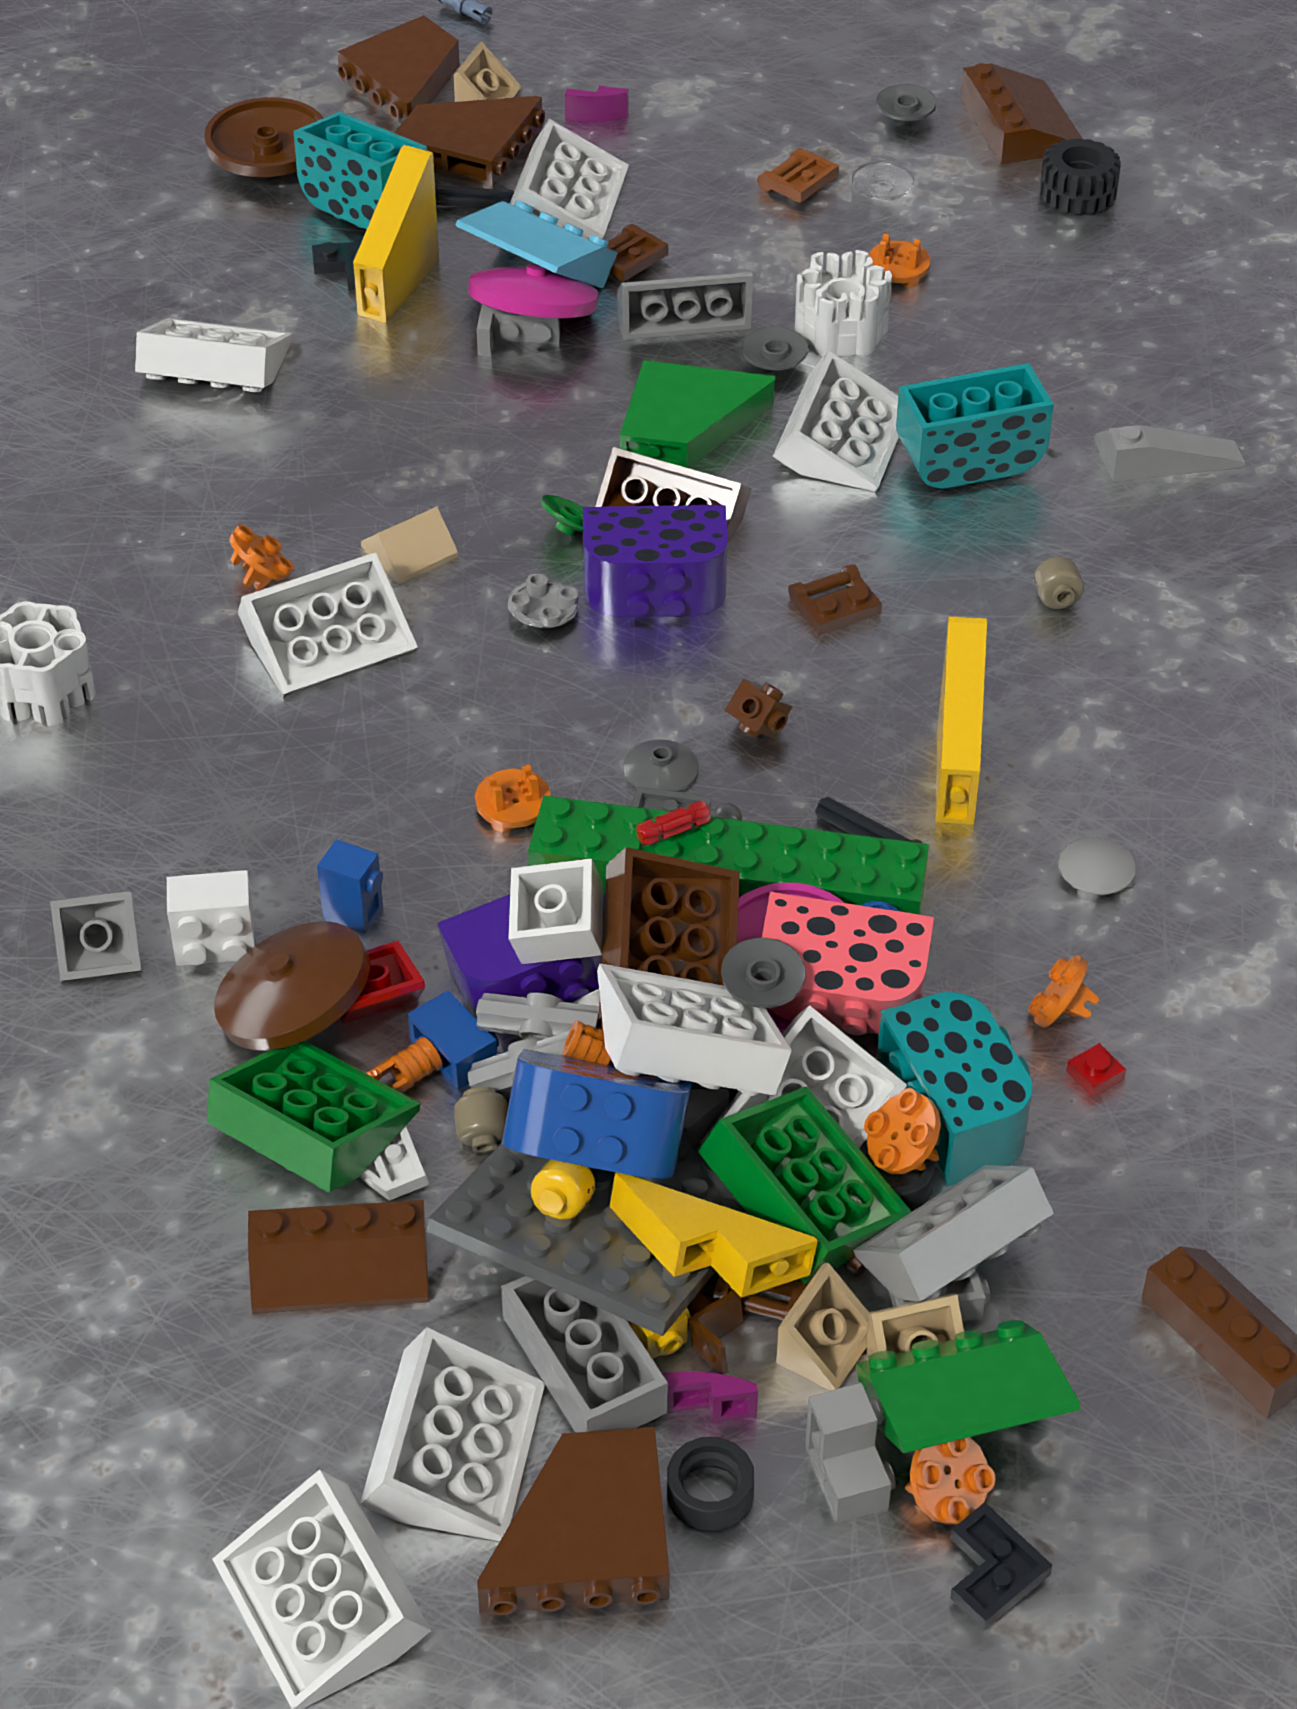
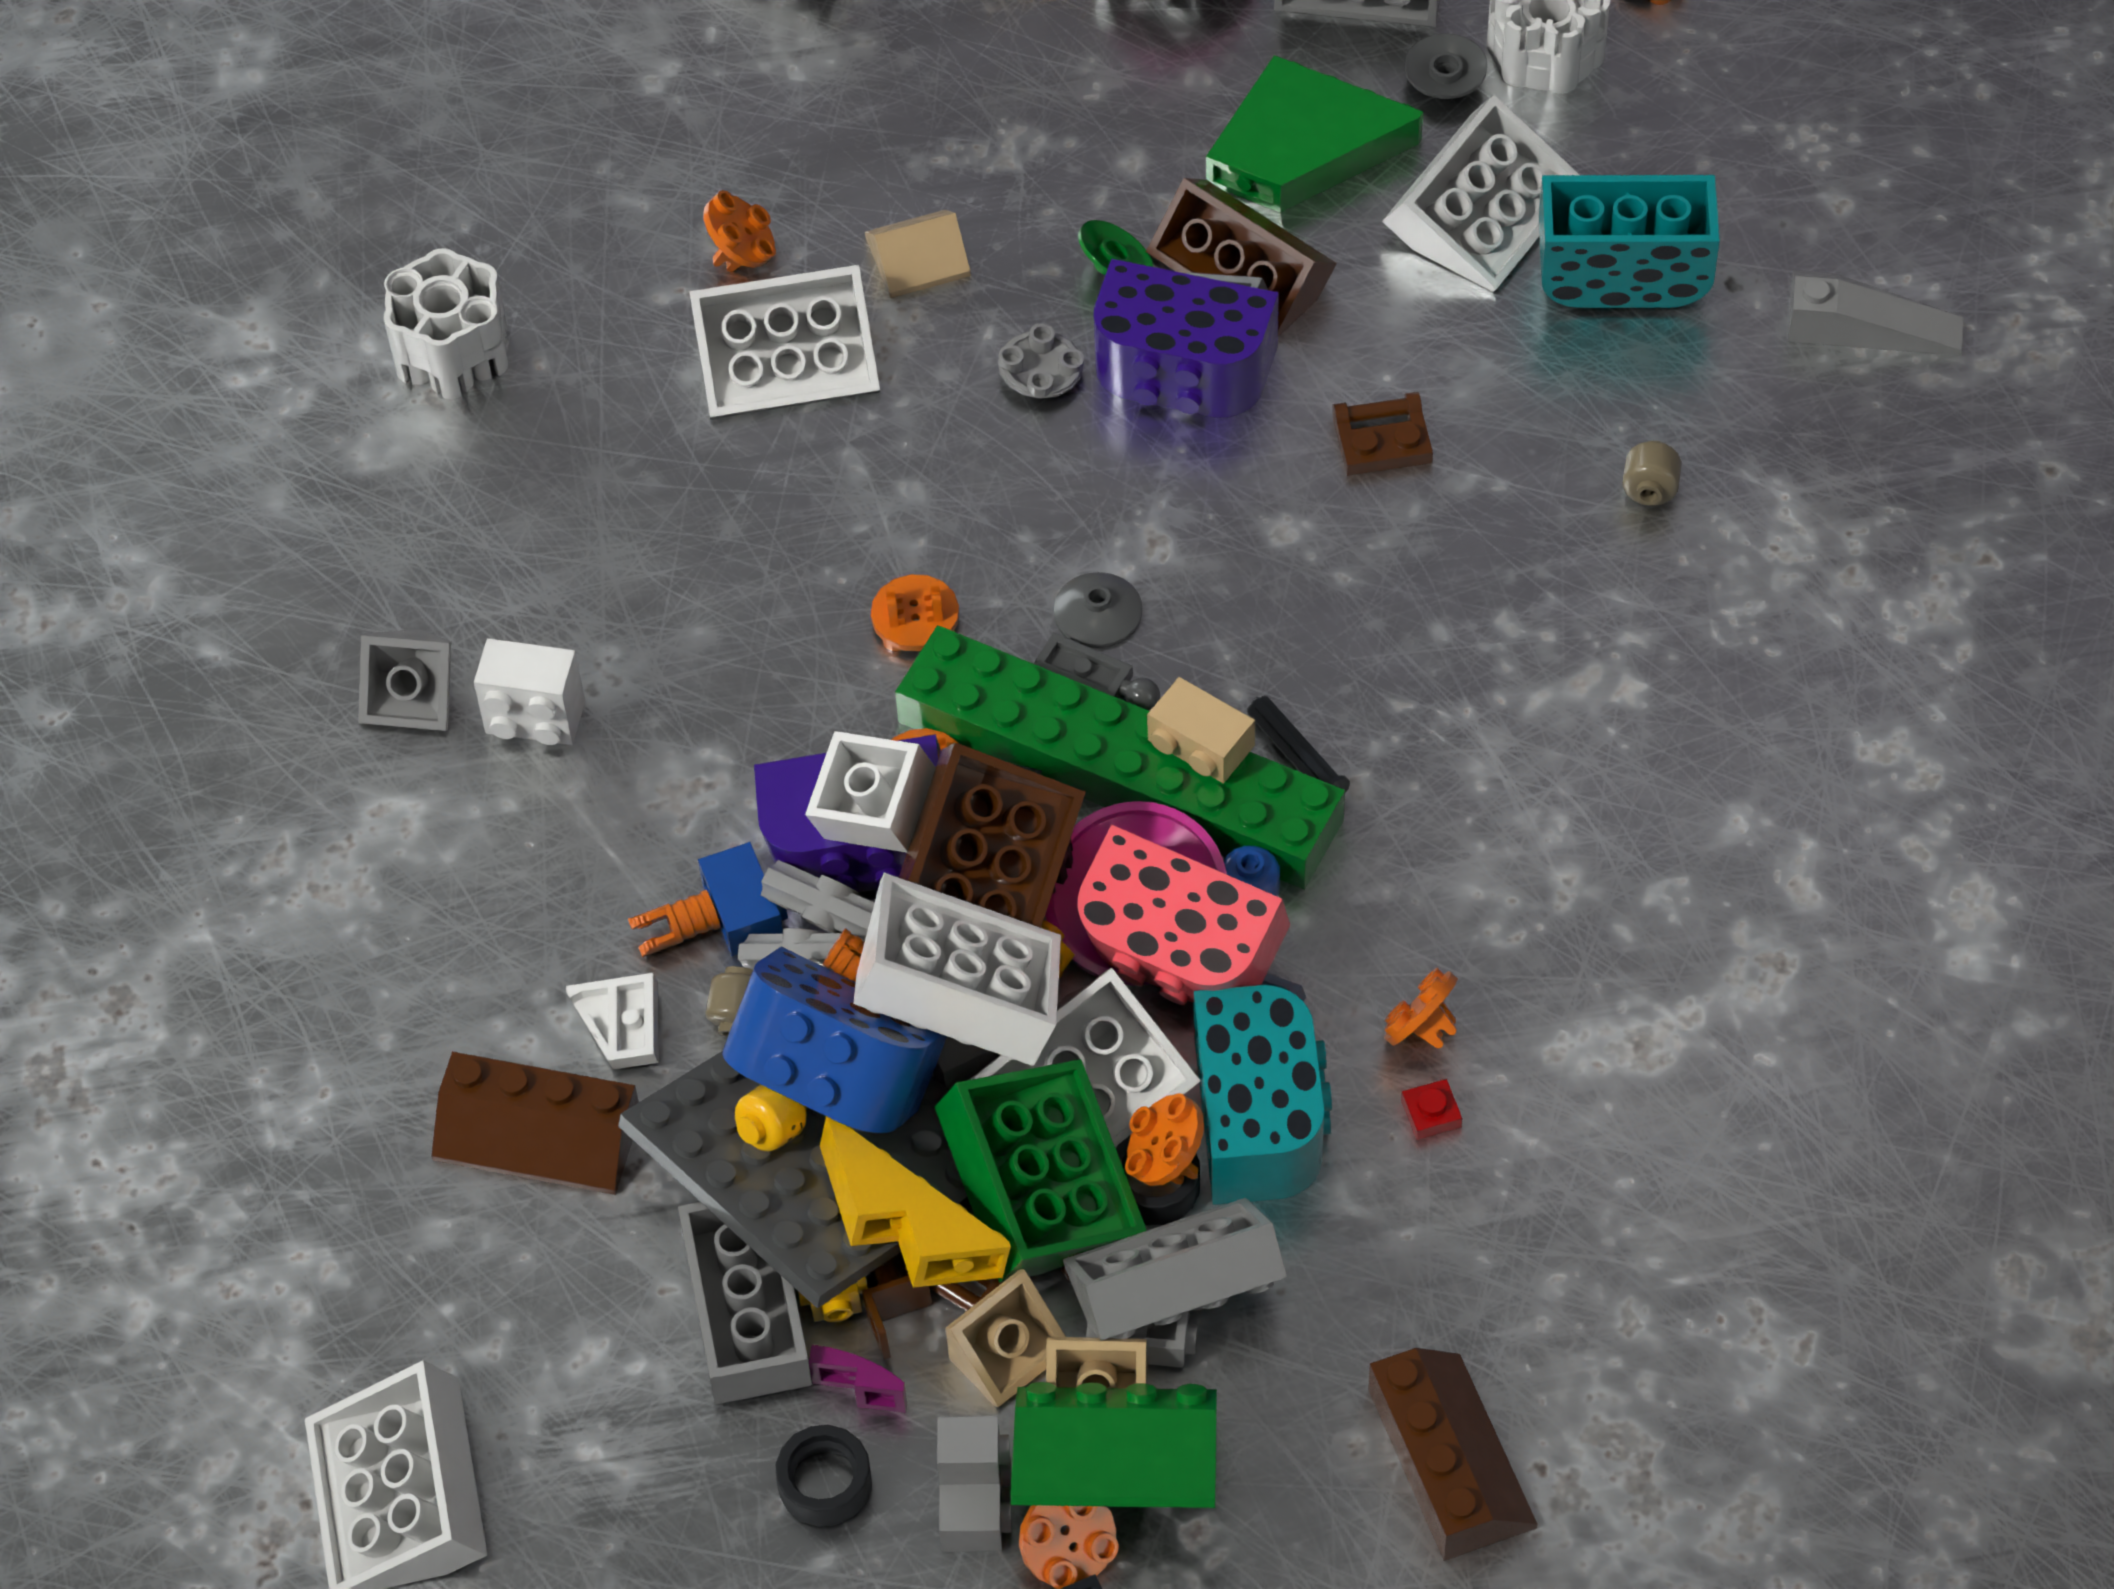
camera: 20 degrees right, 10 degrees up
green slope [206,1040,421,1193] -> none
reddish brown dish [214,921,370,1050] -> none
blue brick [317,839,383,934] -> none
red slope [340,940,425,1024] -> none
white slope [360,1327,545,1541] -> none
reddish brown slope [477,1427,670,1615] -> none
red axle [636,800,711,846] -> none
dark grey dish [721,938,806,1008] -> none
reddish brown brick [724,679,793,739] -> none
yellow slope [936,616,987,825] -> none
light grey dish [1058,837,1136,901] -> none
none -> tan brick [1147,677,1255,784]

